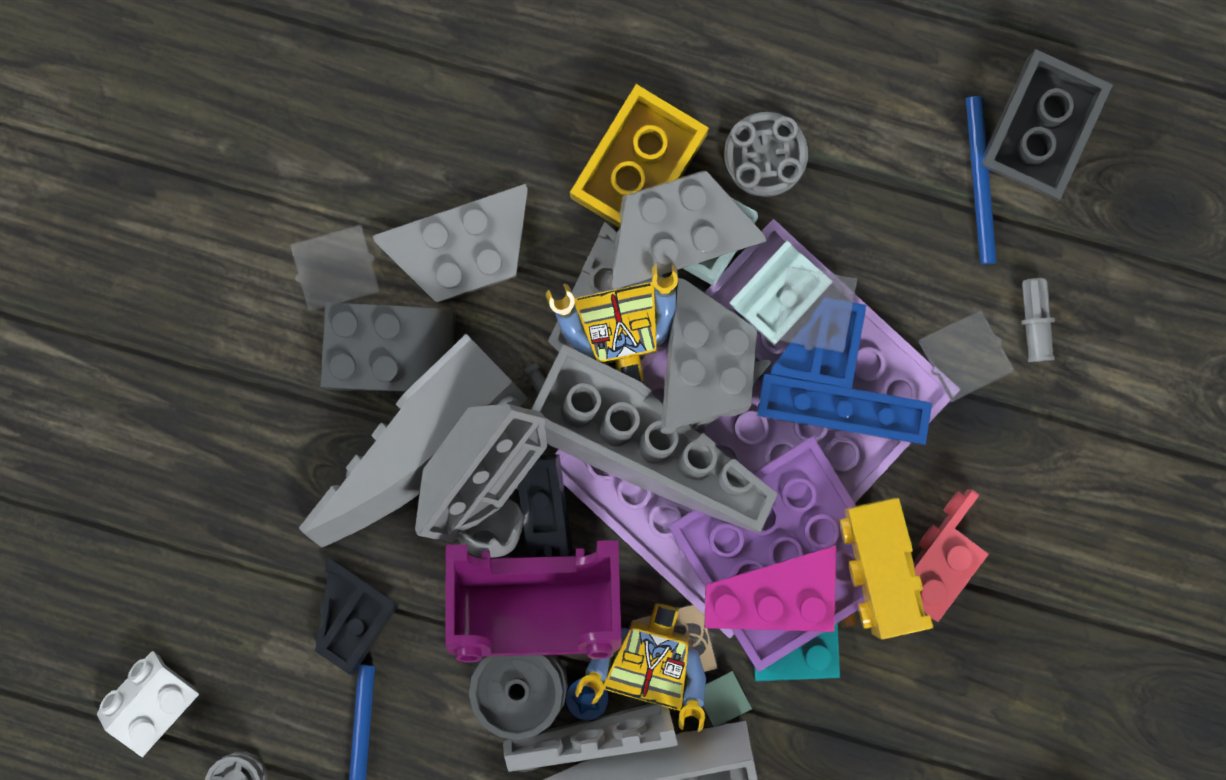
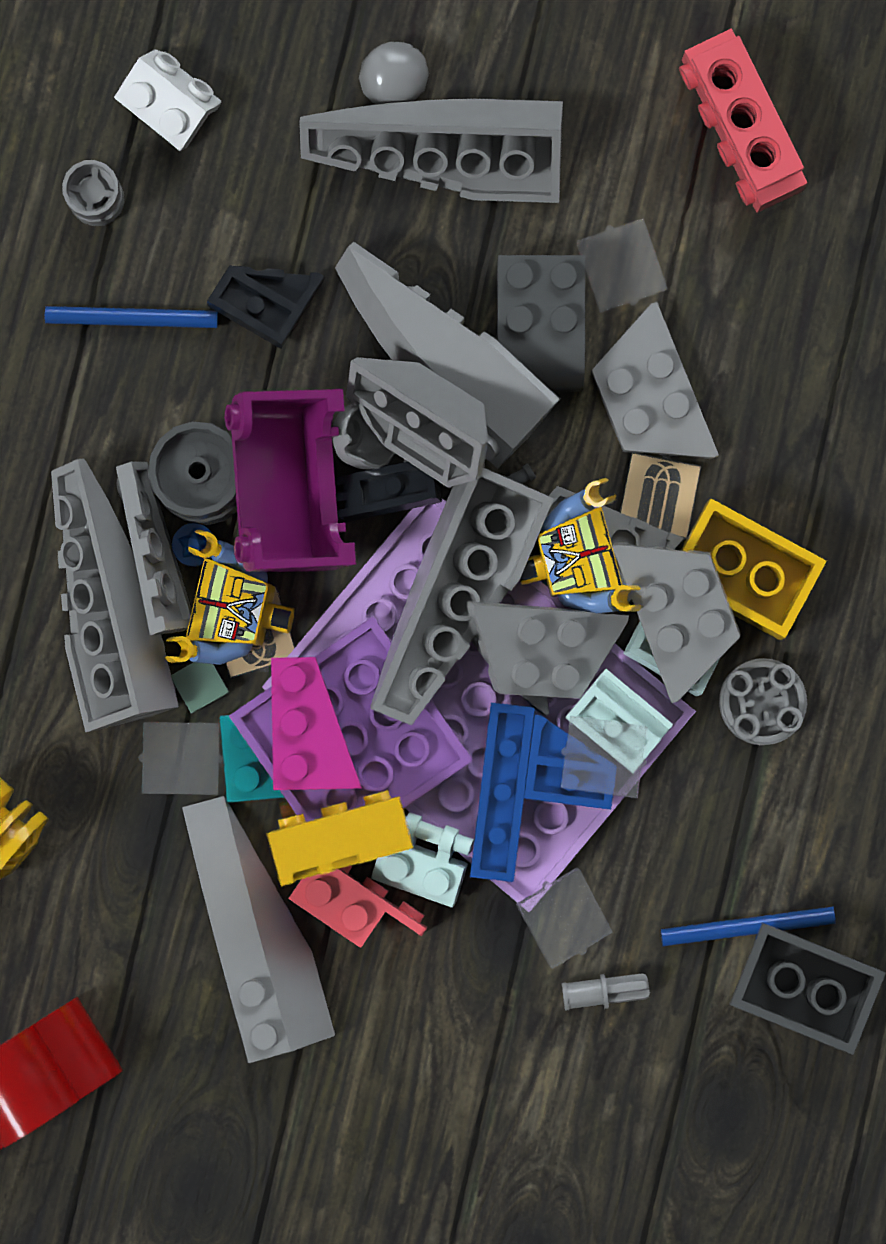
camera: 85 degrees right, 0 degrees up
none -> clear piece [138,722,223,795]
none -> light grey wedge [182,796,335,1063]
none -> light grey wedge [299,99,563,203]
none -> light grey hair [359,42,429,105]
none -> light aqua plate [371,812,474,908]
none -> piece [620,452,701,540]
none -> coral brick [679,28,808,213]

